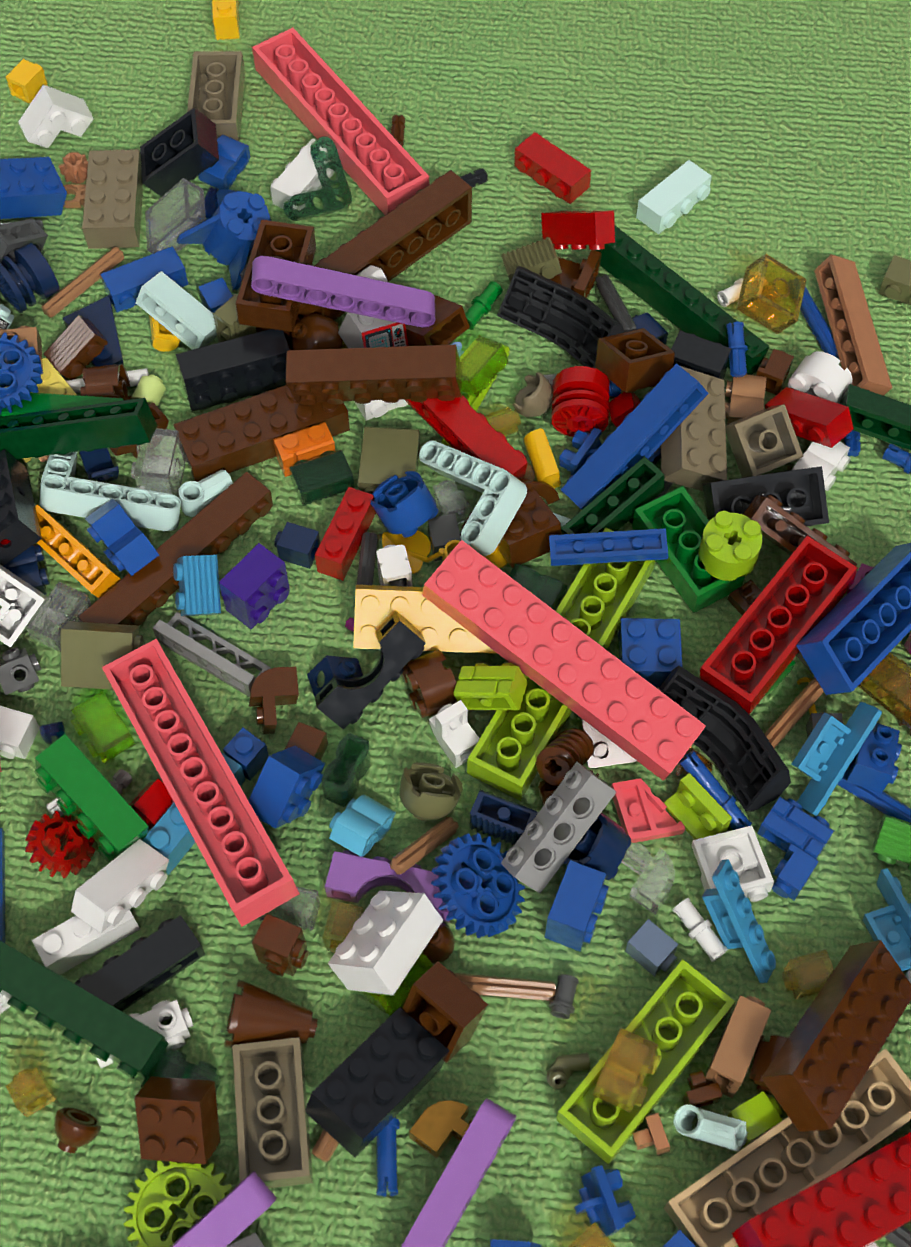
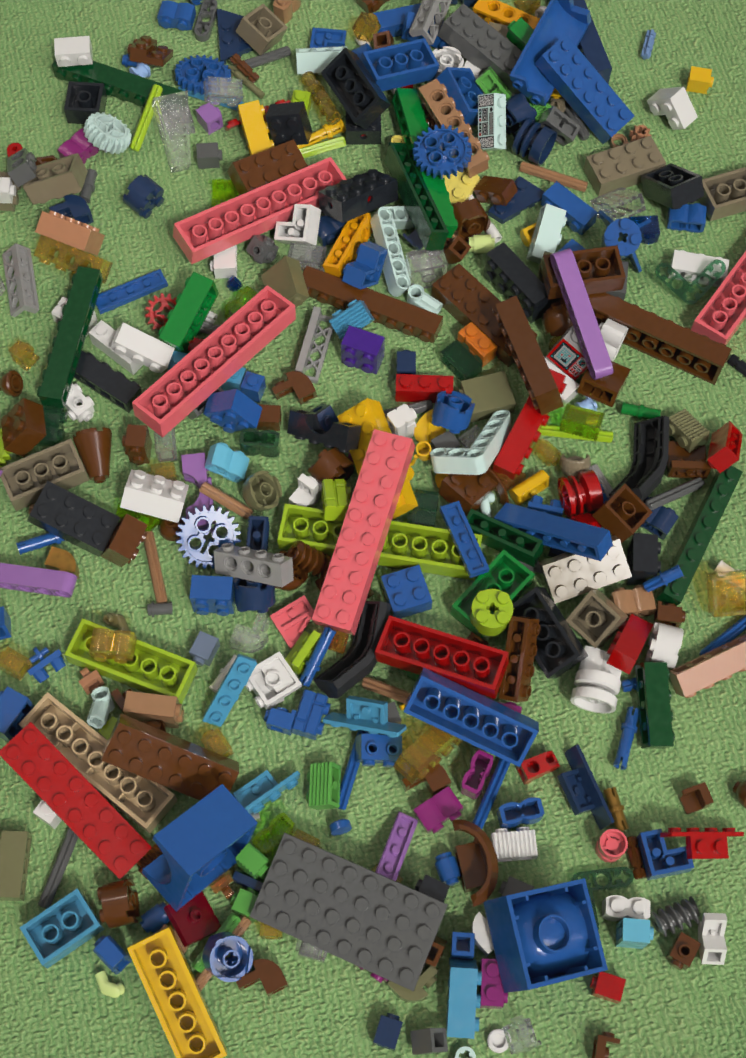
camera: 70 degrees right, 5 degrees up
none -> white wheel [570,669,621,714]

